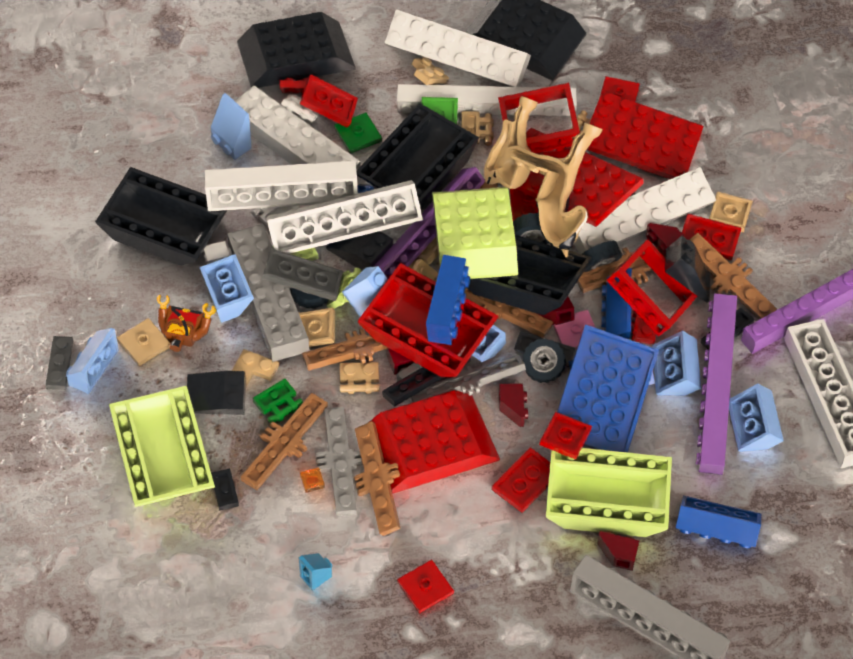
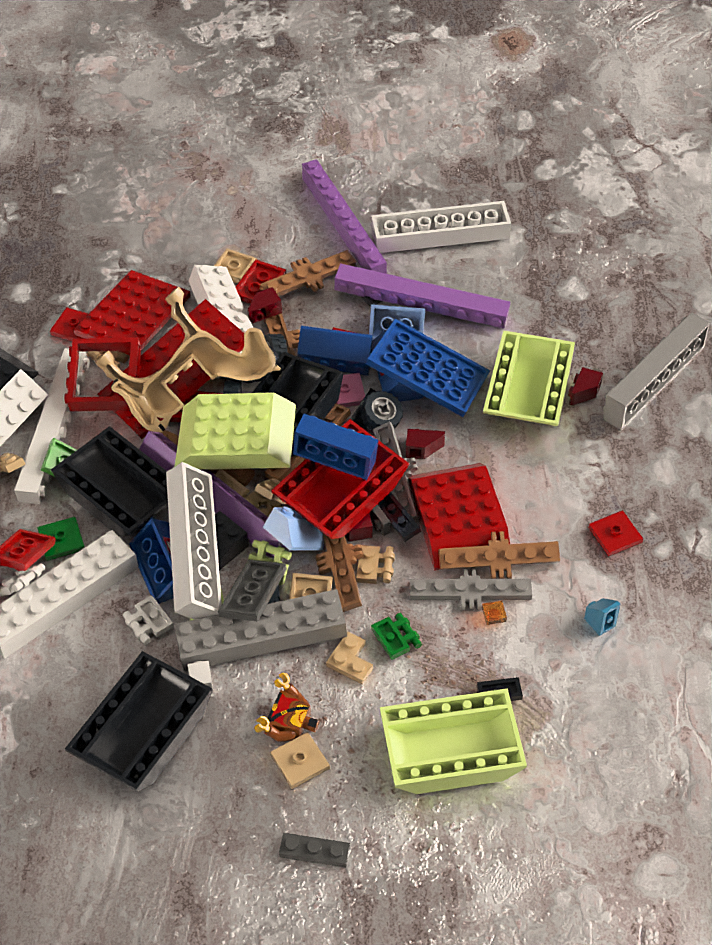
camera: 80 degrees left, 5 degrees down
light blue slope [66,328,119,394] -> none
black slope [187,371,246,415] -> none
light blue slope [200,254,254,323] -> none
white brick [205,161,358,211] -> none
light blue slope [211,93,252,160] -> none
medium nougat hinge [241,393,328,490] -> none
tan plate [461,111,494,146] -> none
red plate [492,447,550,513] -> none
red plate [539,412,592,459] -> none
red window [607,239,698,337] -> none
black slope [665,236,710,303] -> none
blue slope [676,495,762,548] -> none
light blue slope [729,384,784,452] -> none

